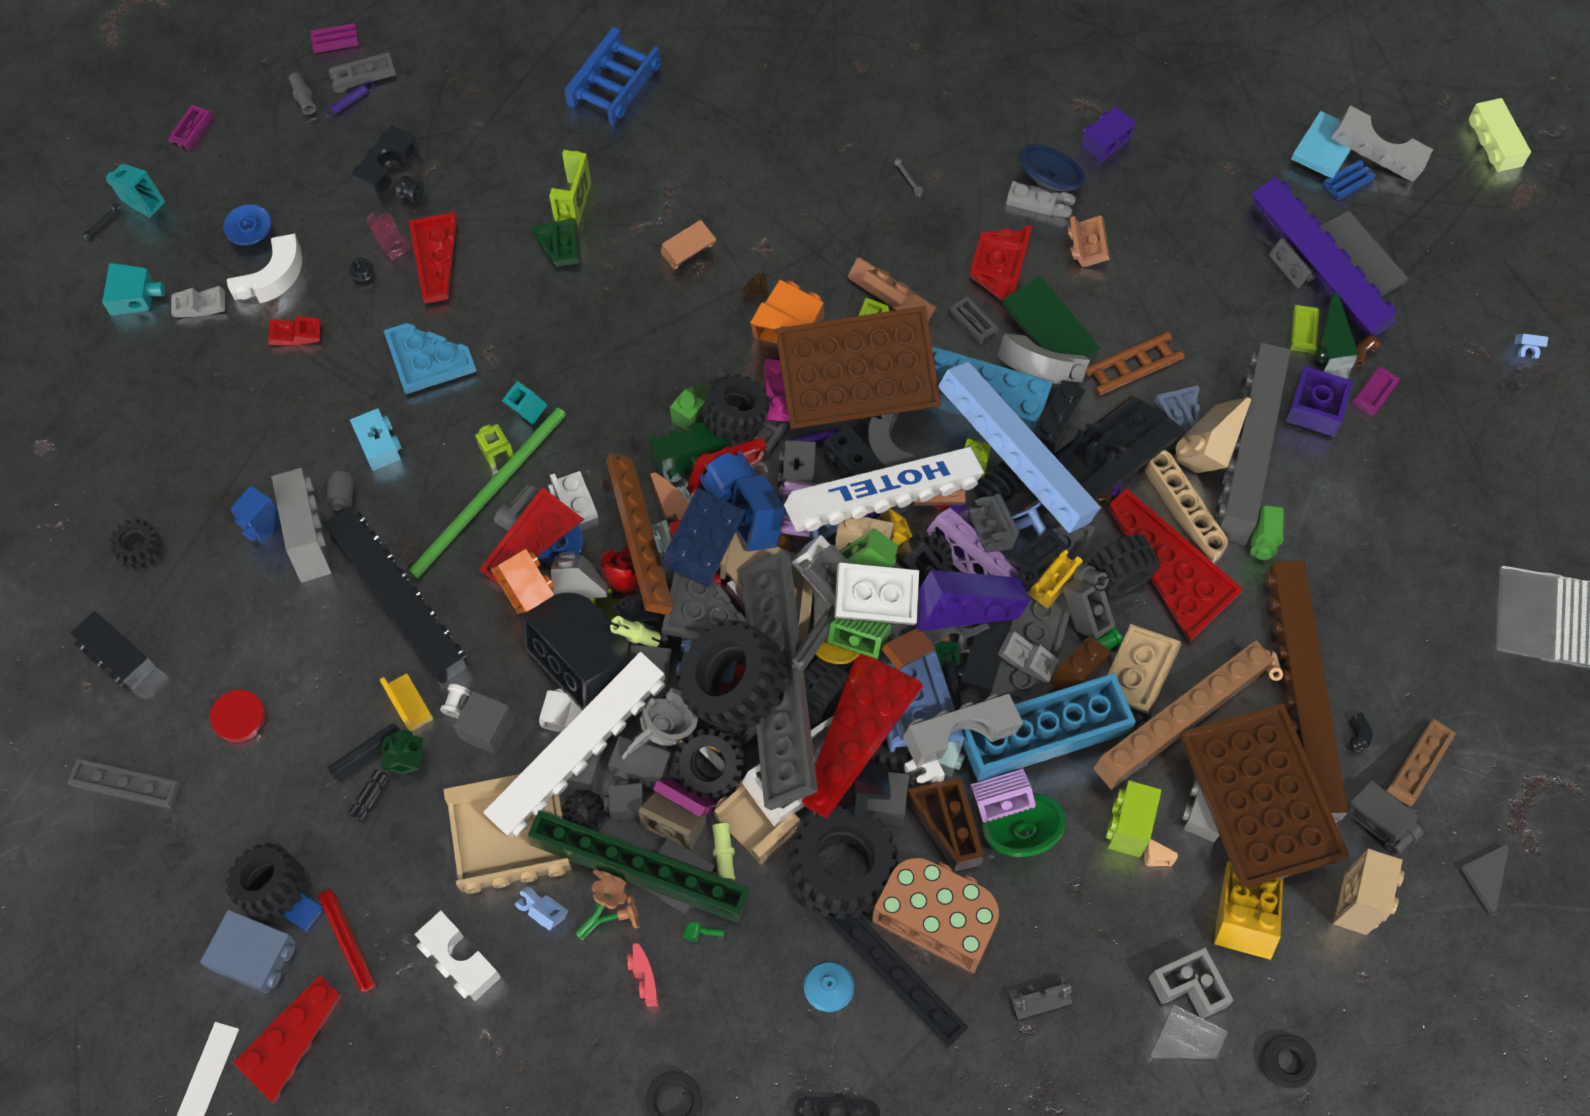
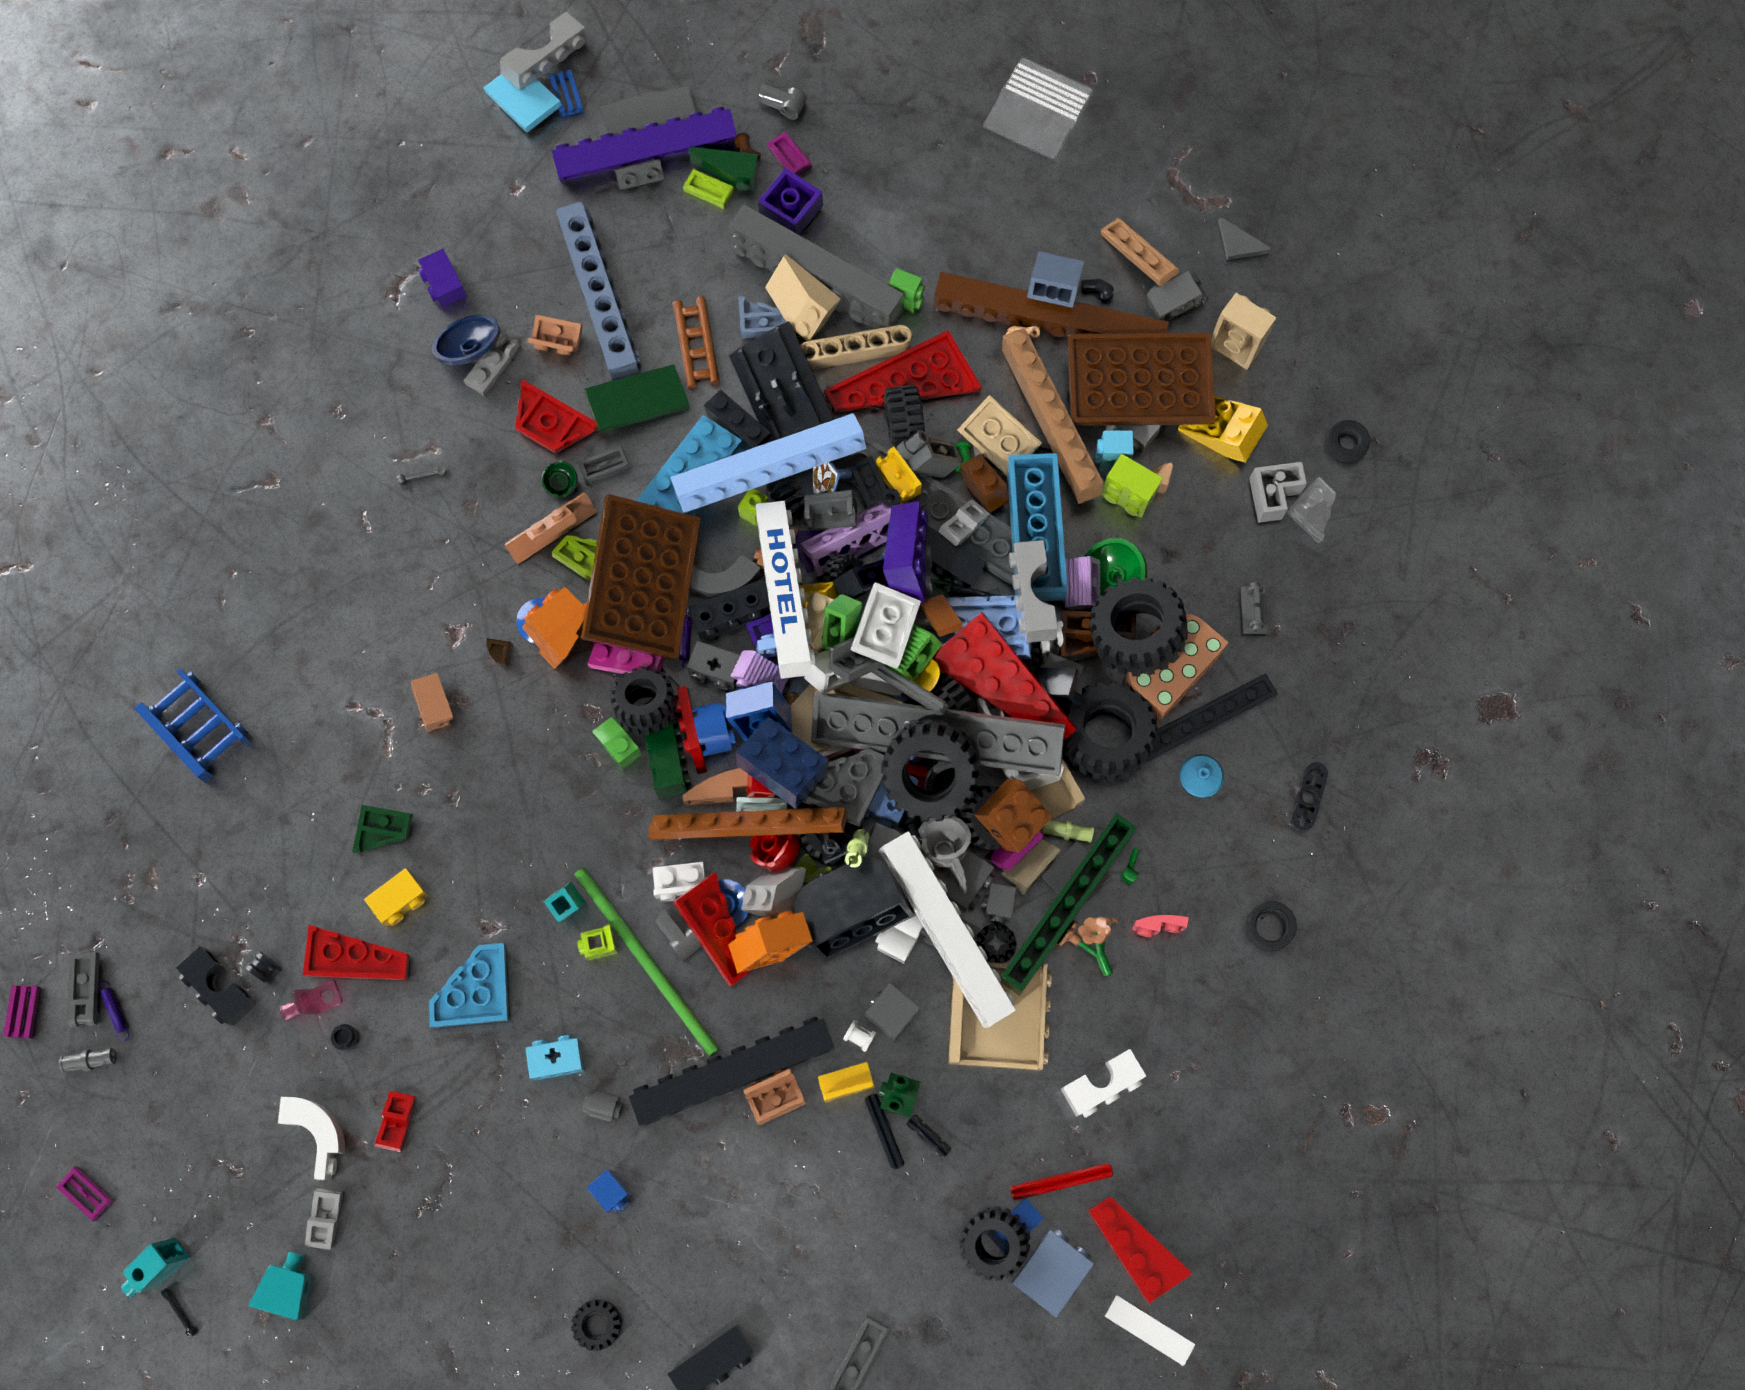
camera: 75 degrees left, 10 degrees up
red tile [210,689,266,743] -> none
blue dish [223,204,271,245] -> none
light grey wedge [271,468,332,583] -> none
light blue plate [515,887,569,930] -> none
lime panel [549,150,591,228] -> none
light grey arch [997,334,1090,384] -> none
light blue tile [1514,334,1548,359] -> none
none -> yellow brick [364,868,429,927]
none -> dark green hair [541,460,578,498]
none -> sand blue brick [555,201,641,380]
none -> nougat bracket [743,1069,806,1126]
none -> dark grey piece [758,82,807,119]
none -> dark orange brick [974,779,1053,853]
none -> sand blue brick [1027,251,1084,308]
none -> black tyre [1090,577,1188,677]
none -> medium azure brick [1094,431,1133,471]

